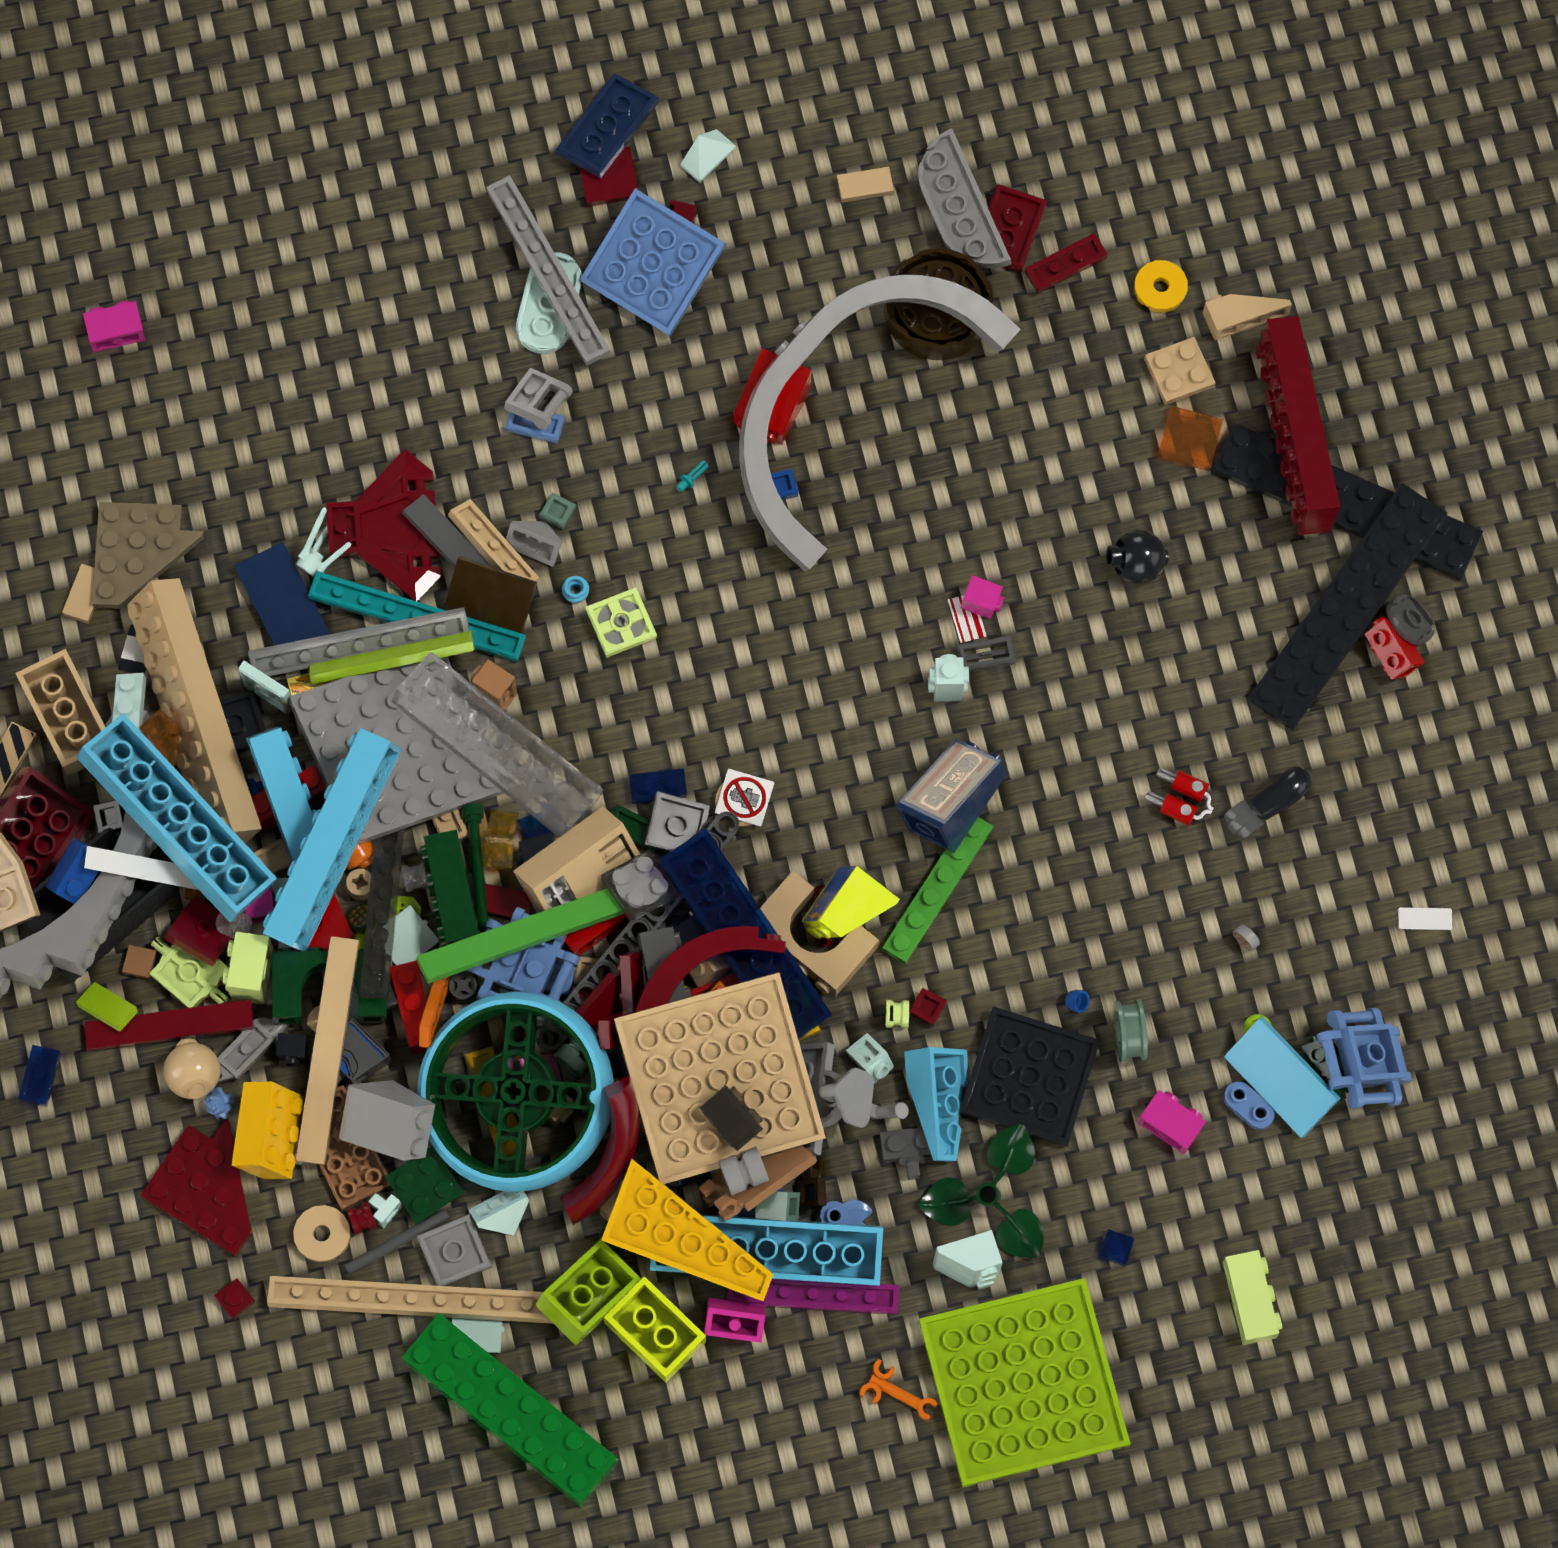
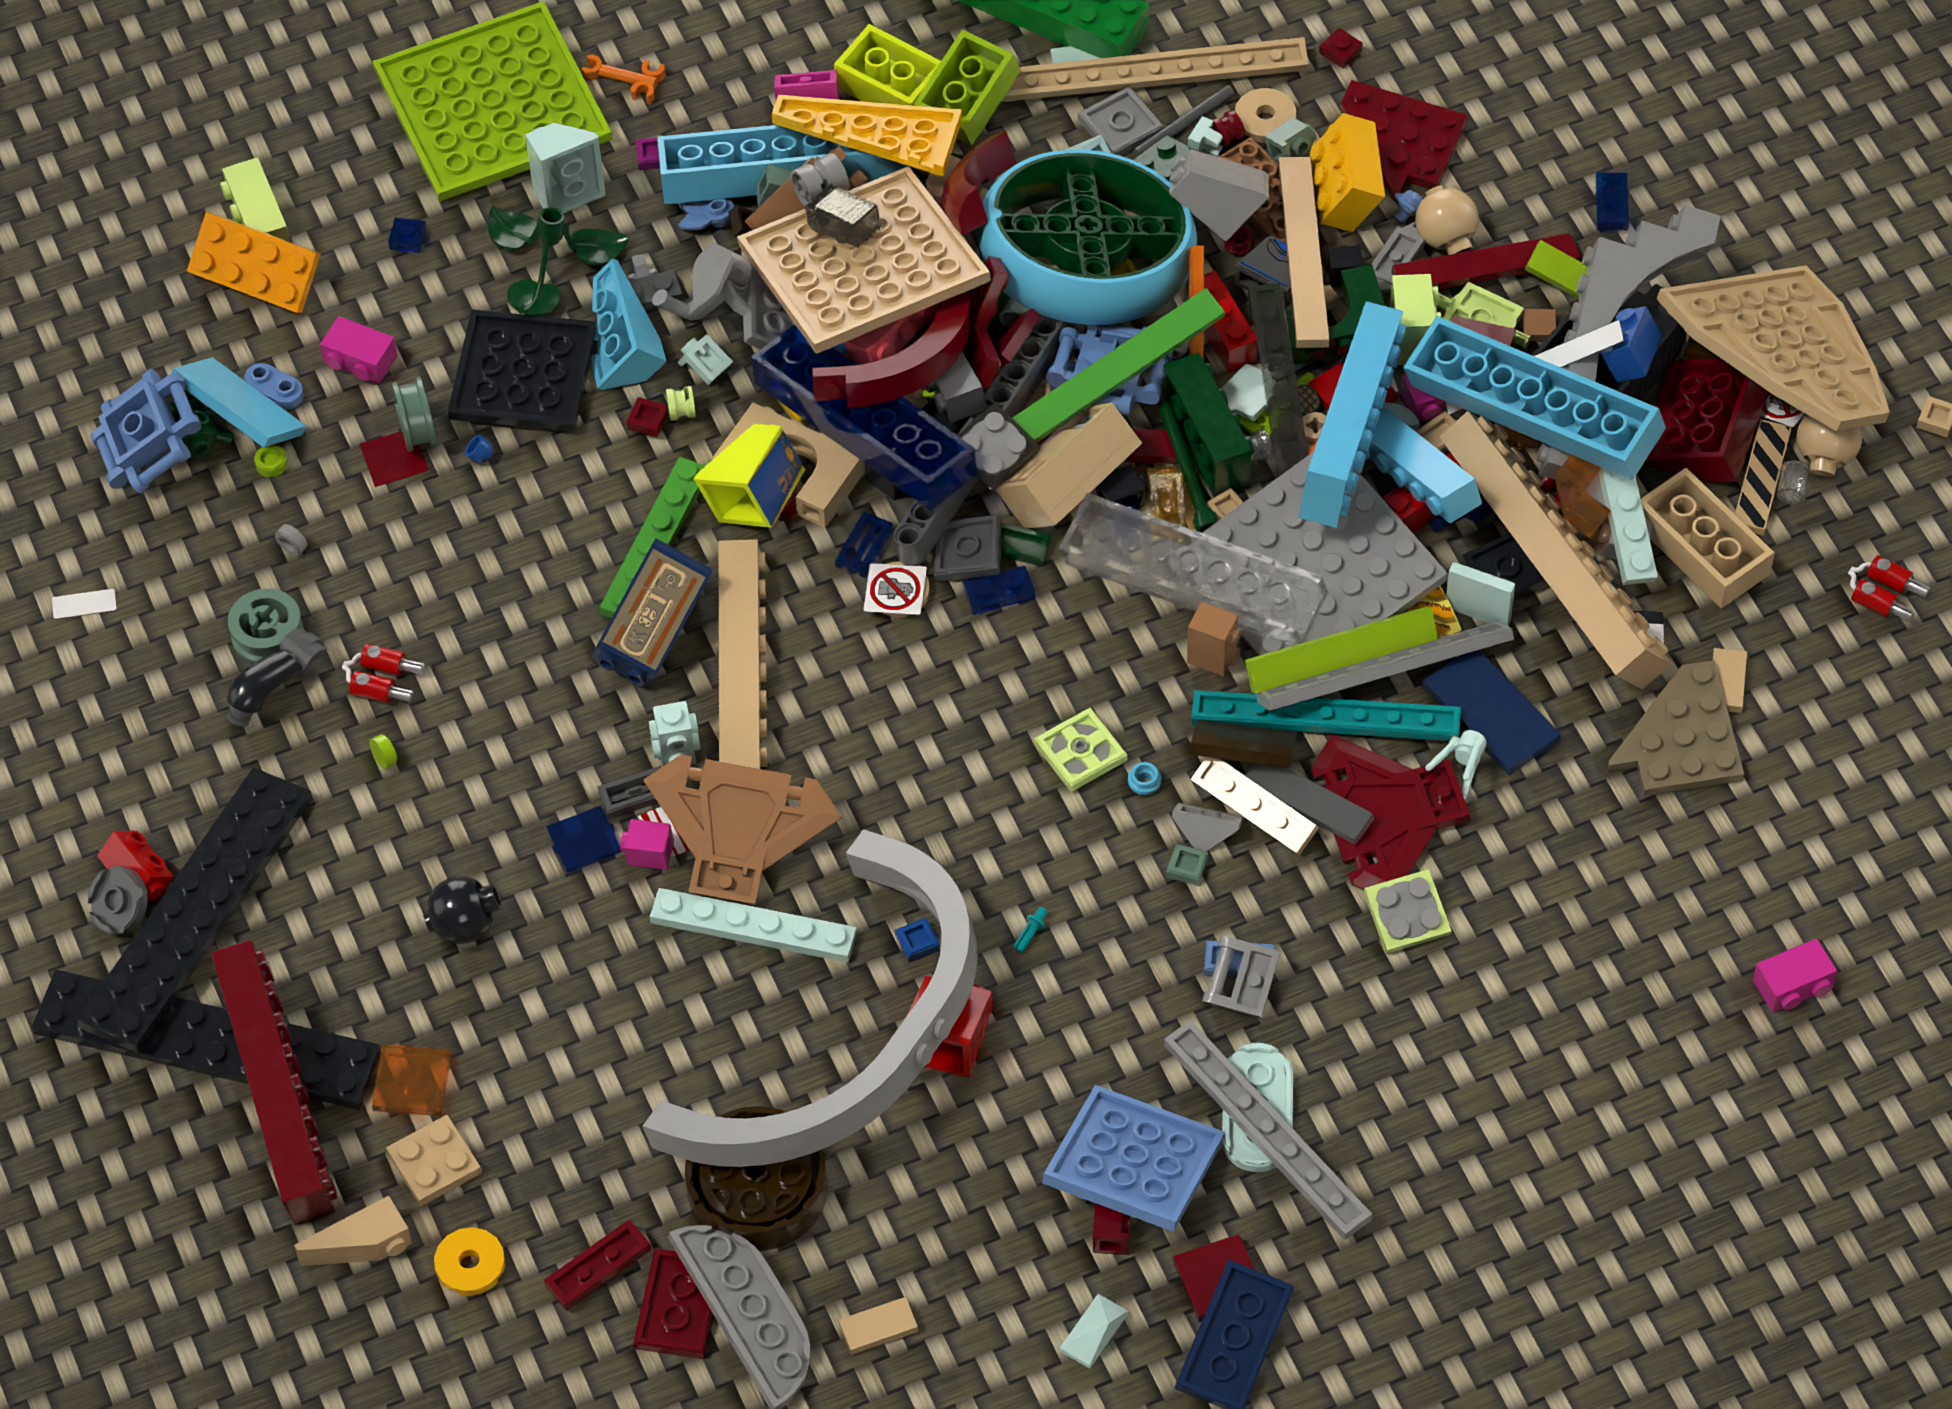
camera: 175 degrees right, 15 degrees down
none -> light orange plate [187,212,321,313]
none -> sand green wheel [228,589,304,663]
none -> dark red sticker [359,431,429,487]
none -> lime tile [369,734,397,769]
none -> clear blue piece [546,806,622,873]
none -> medium nougat plate [643,754,842,906]
none -> light aqua plate [650,888,857,963]
none -> tan brick [718,539,768,769]
none -> clear blue tile [835,511,893,578]
none -> sand green brick [1264,118,1317,164]
none -> light grey piece [1363,869,1452,954]

